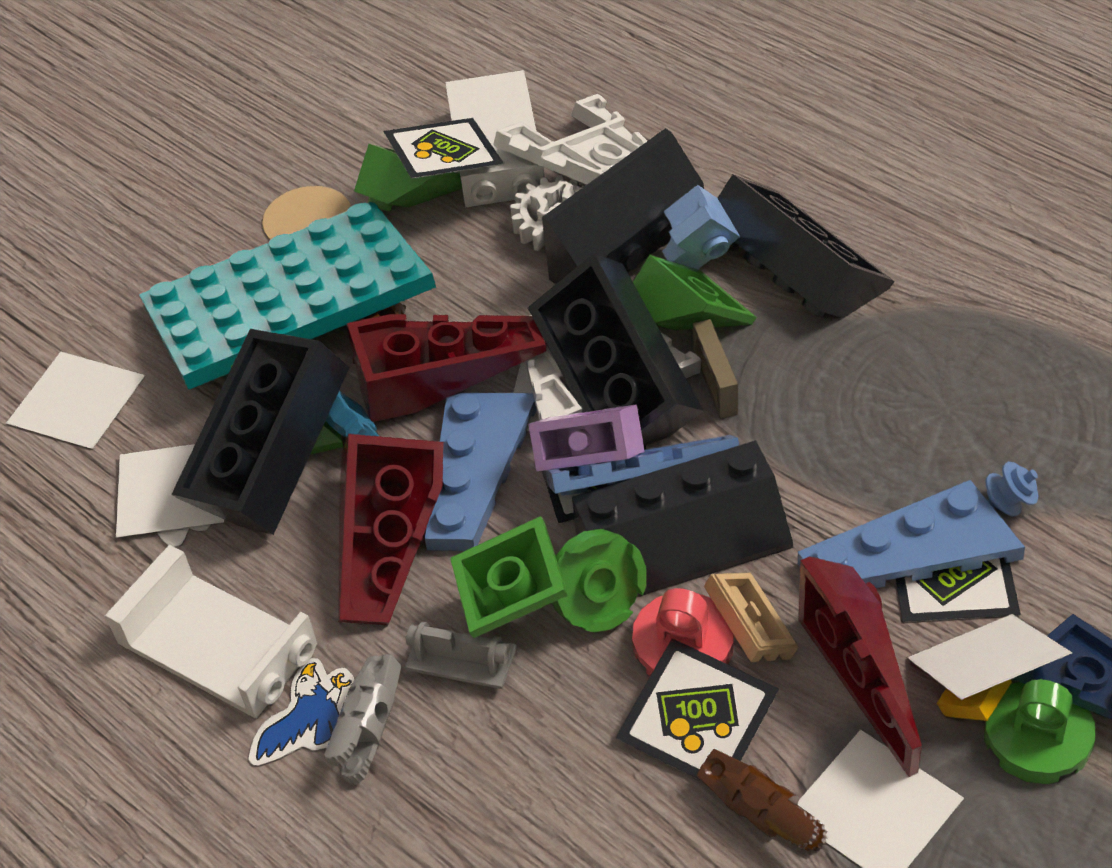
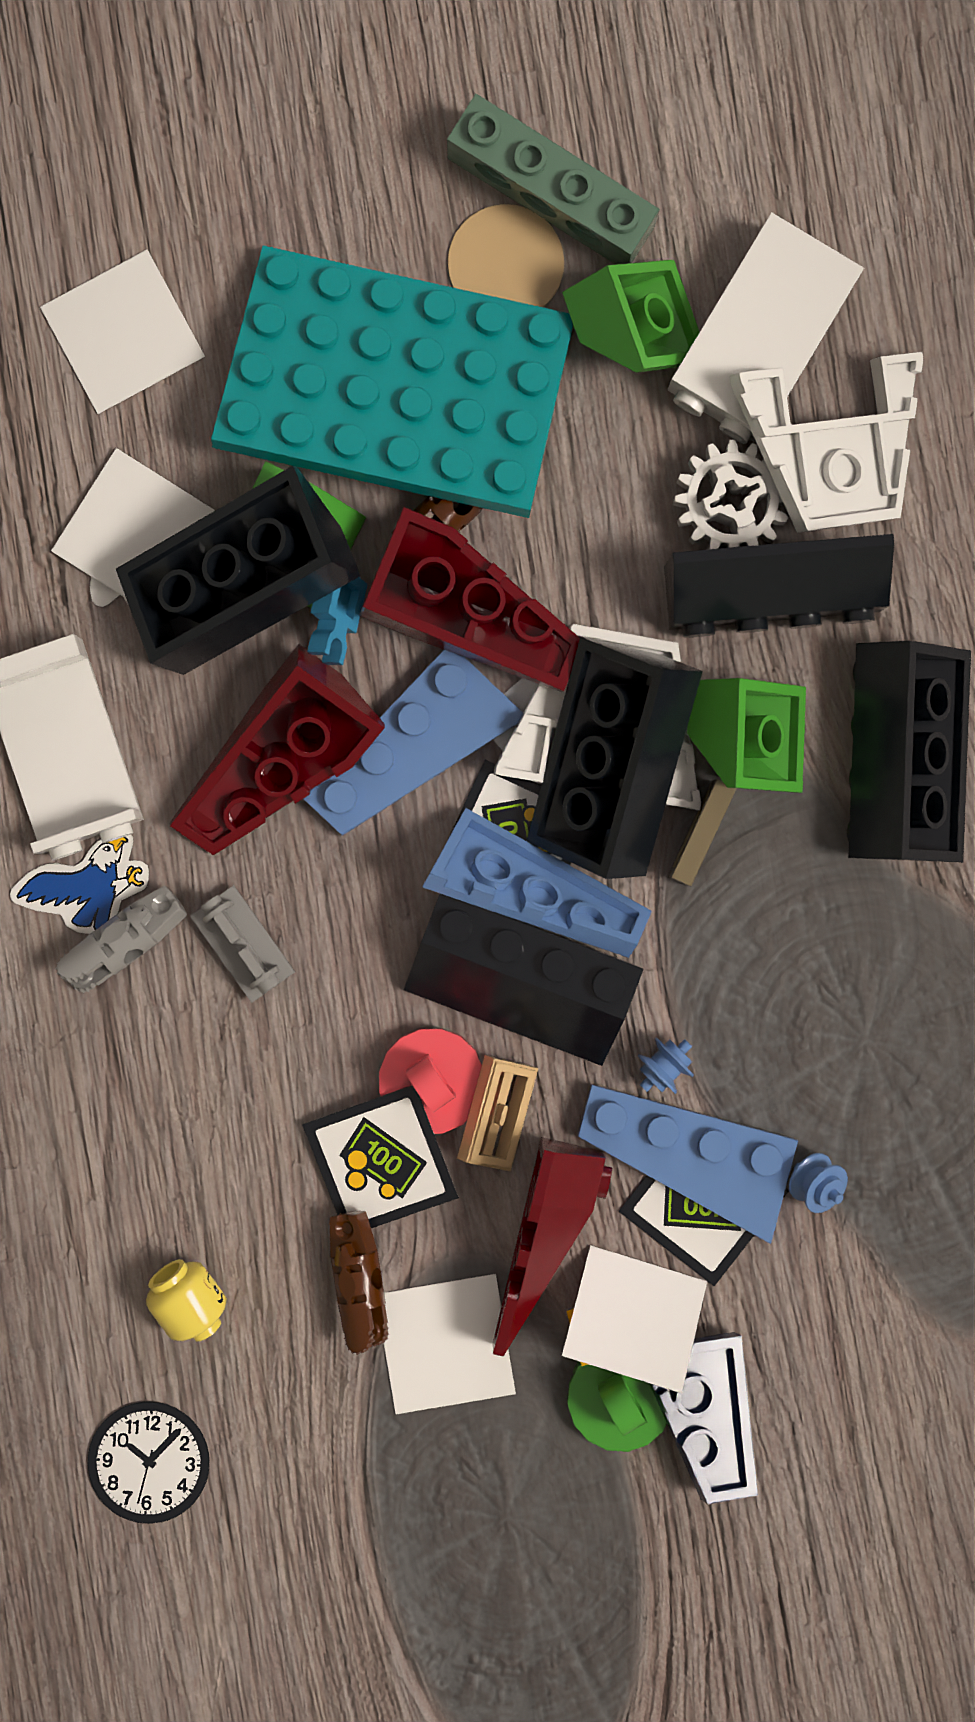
camera: 30 degrees right, 40 degrees up
sticker [383,118,504,179] -> none
bright green slope [450,516,568,638] -> none
lavender brick [528,405,645,472] -> none
bright green tile [552,529,646,632] -> none
light blue brick [662,185,740,269] -> none
none -> sand green brick [447,93,660,264]
none -> medium blue wheel [638,1037,694,1094]

